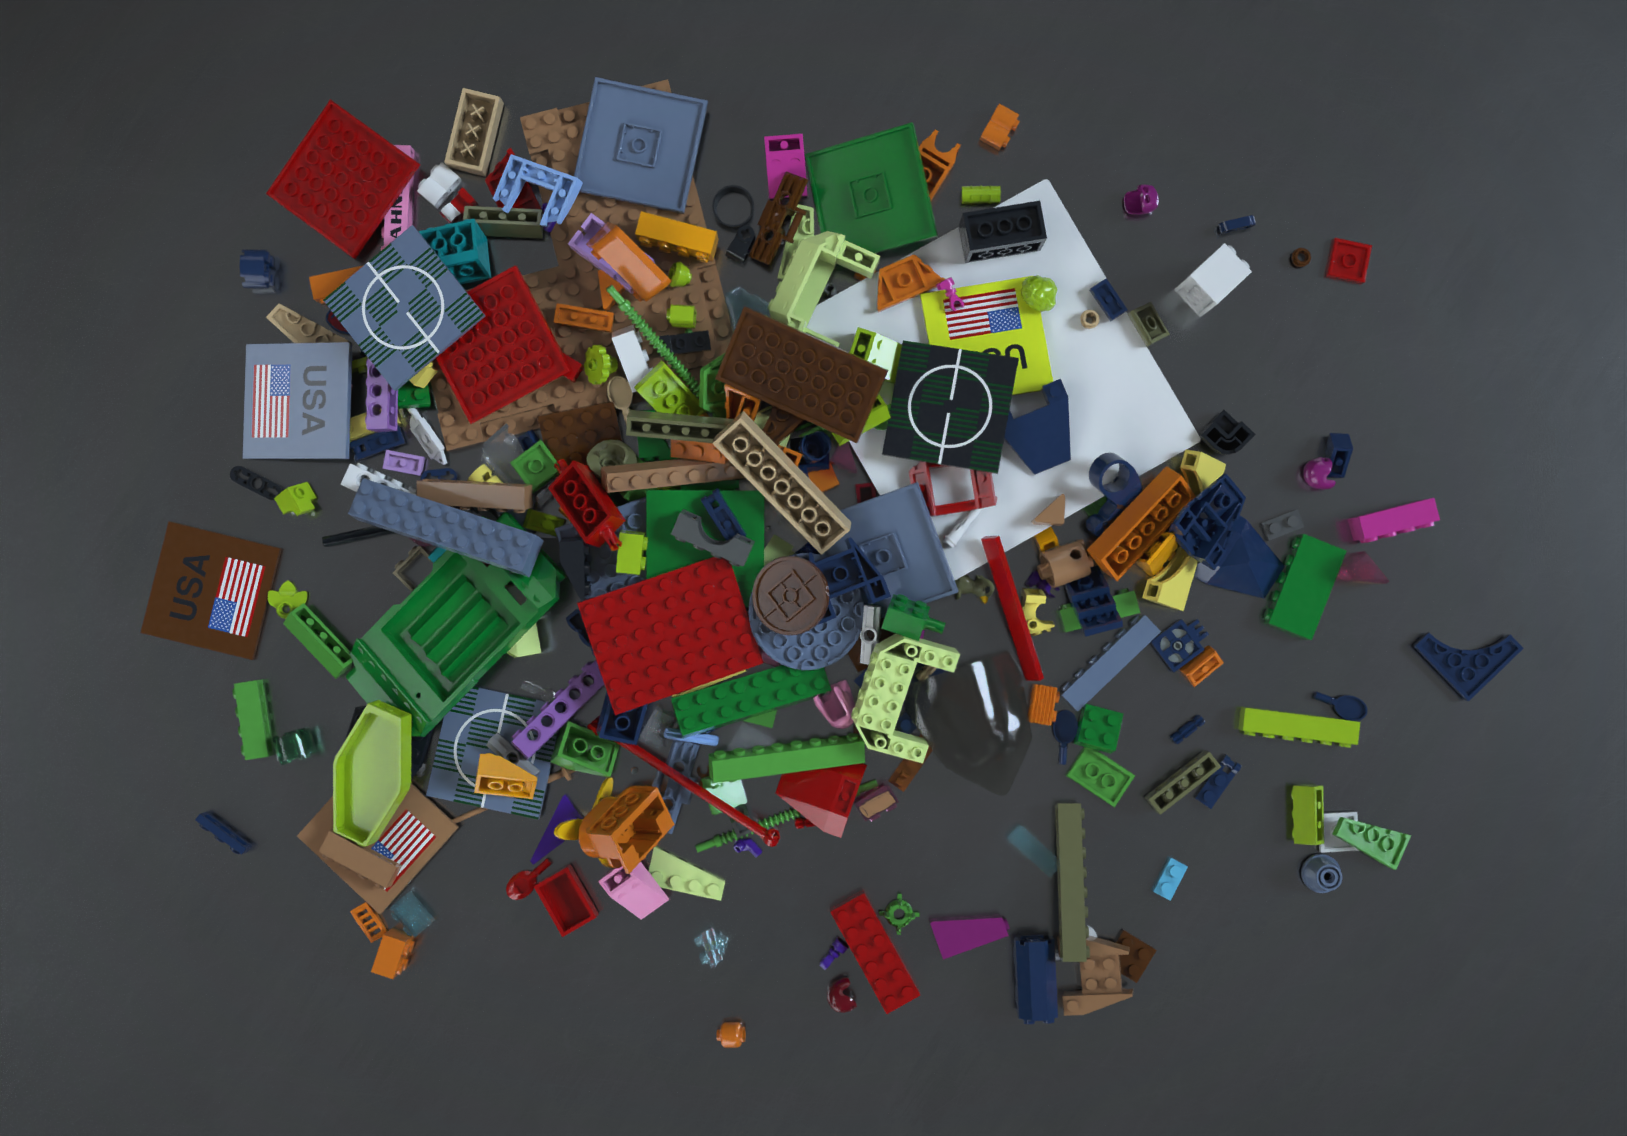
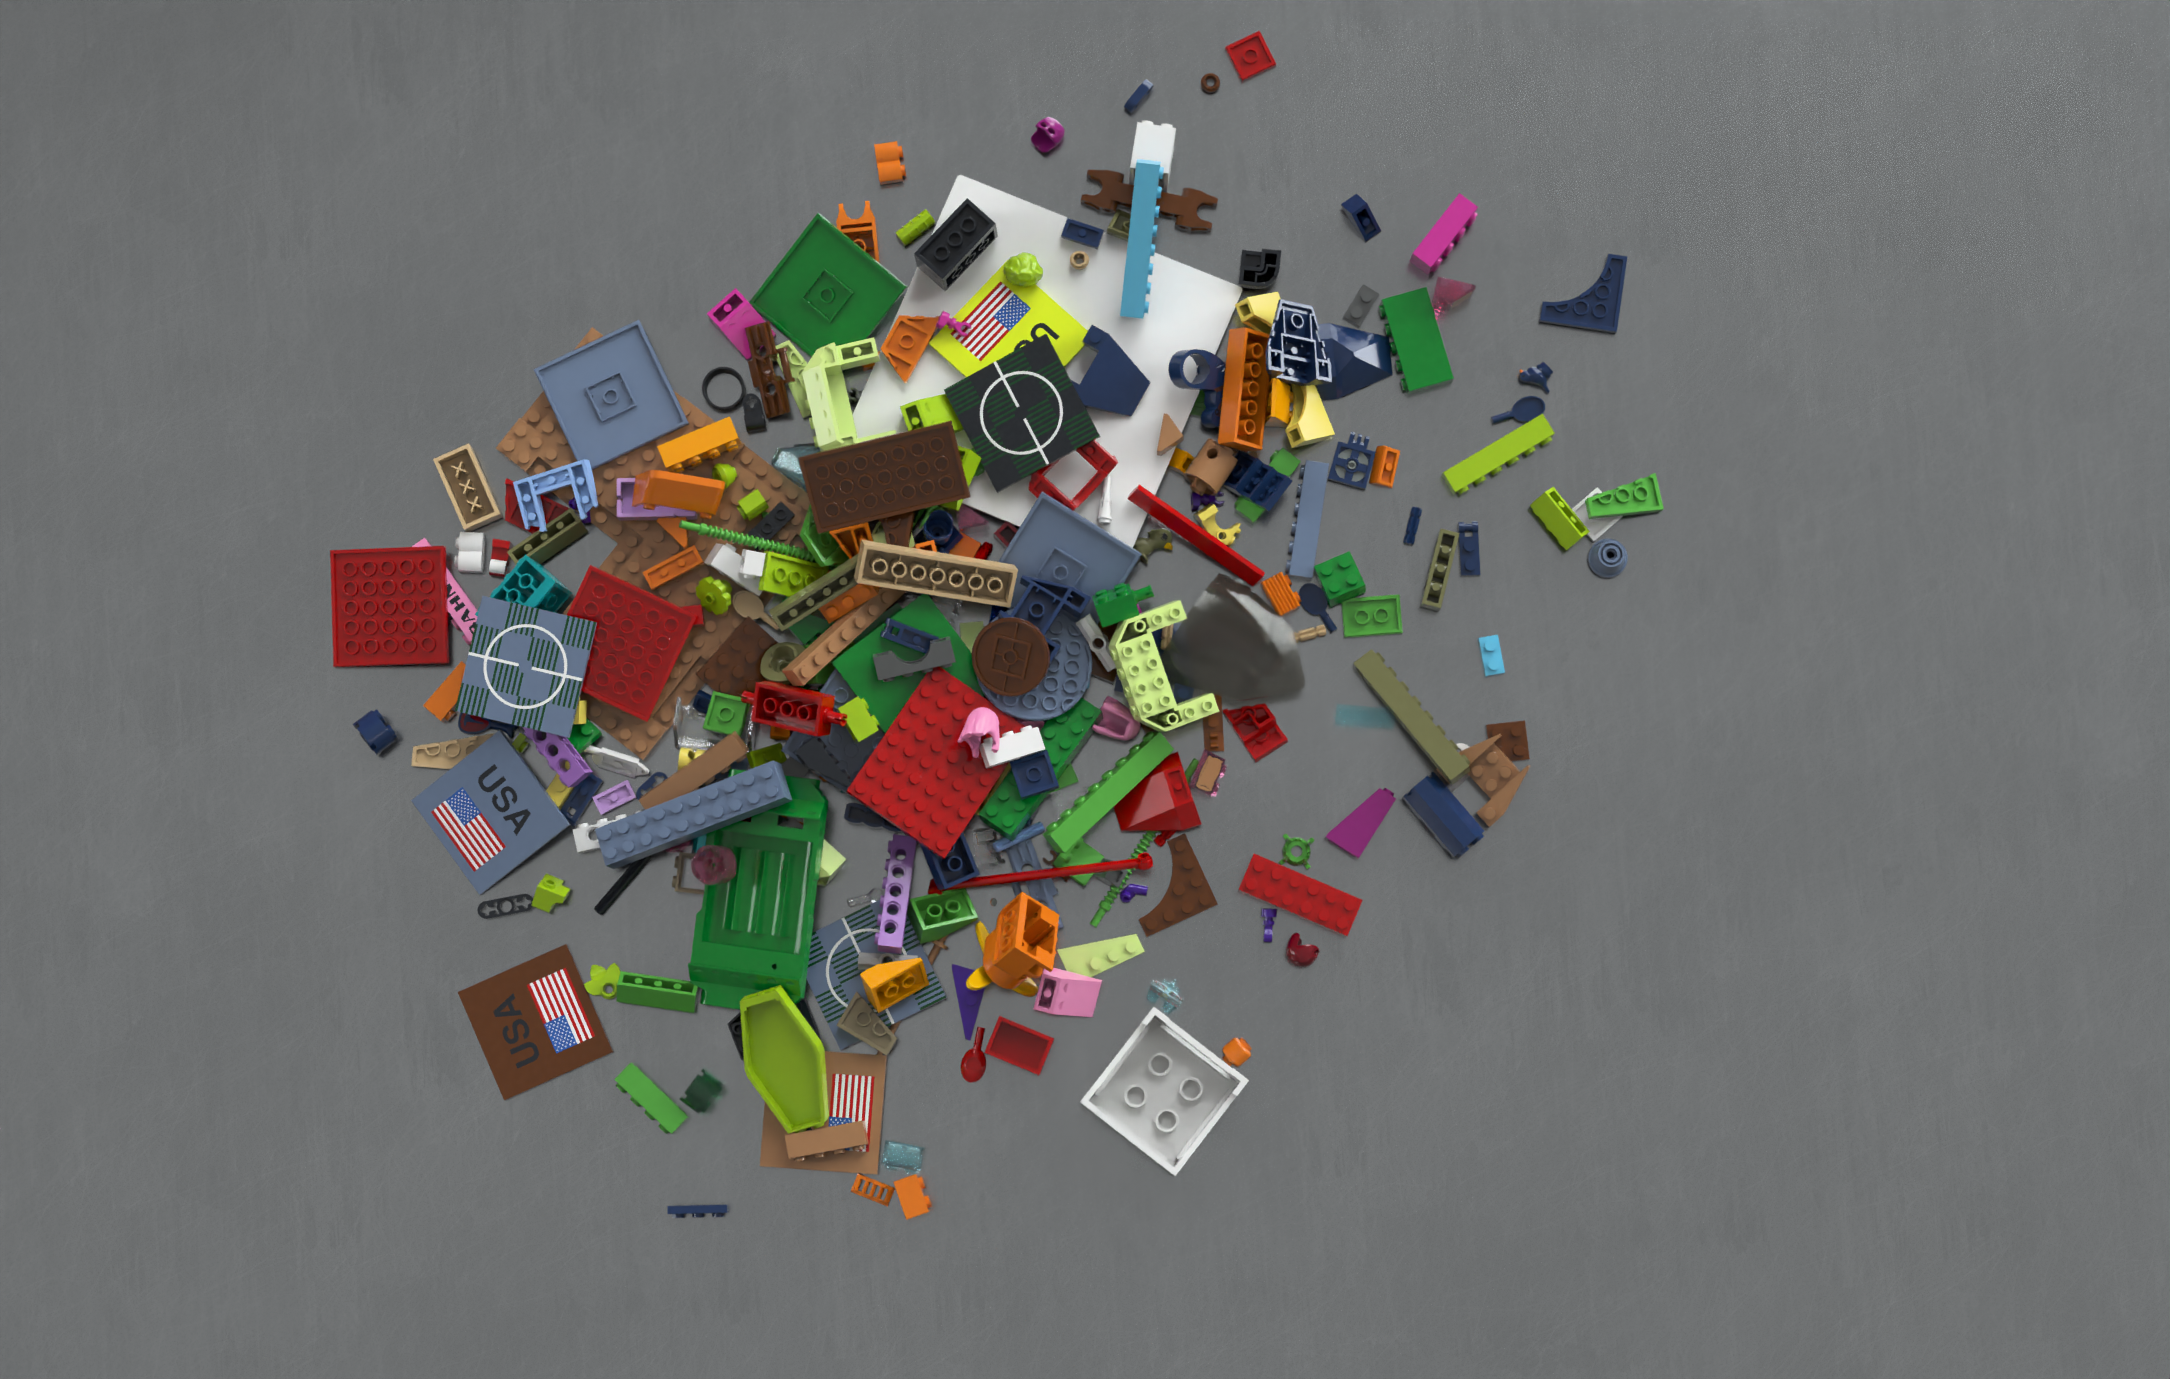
camera: 35 degrees left, 5 degrees down
magenta helmet [1303,457,1336,490] -> none
none -> clear pink brick [691,845,737,885]
none -> white brick [739,549,766,579]
none -> dark tan wing [836,991,897,1056]
none -> bright pink hair [958,707,1000,758]
none -> red axle [973,542,993,560]
none -> white brick [980,725,1045,769]
none -> dark blue plate [1010,750,1059,800]
none -> white piece [1080,1007,1249,1176]
none -> reddish brown piece [1081,170,1218,231]
none -> medium azure brick [1120,159,1164,319]
none -> reddish brown plate [1138,833,1218,937]
none -> red slope [1222,703,1288,762]
none -> tan axle [1288,625,1326,644]
none -> dark blue animal [1519,362,1553,393]

